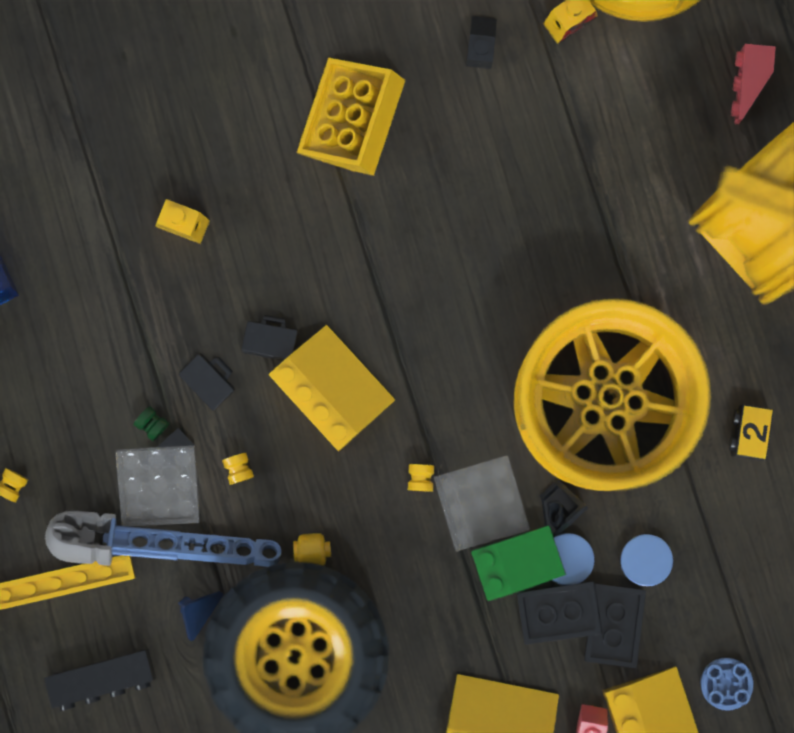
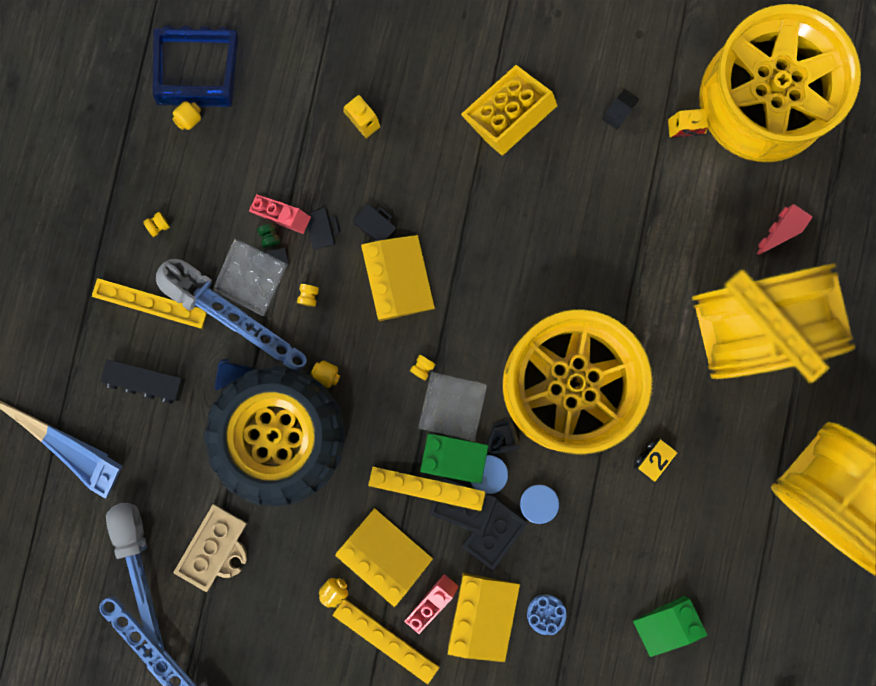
camera: 25 degrees right, 0 degrees up
none -> coral slope [249,194,311,234]
none -> yellow plate [368,467,486,511]

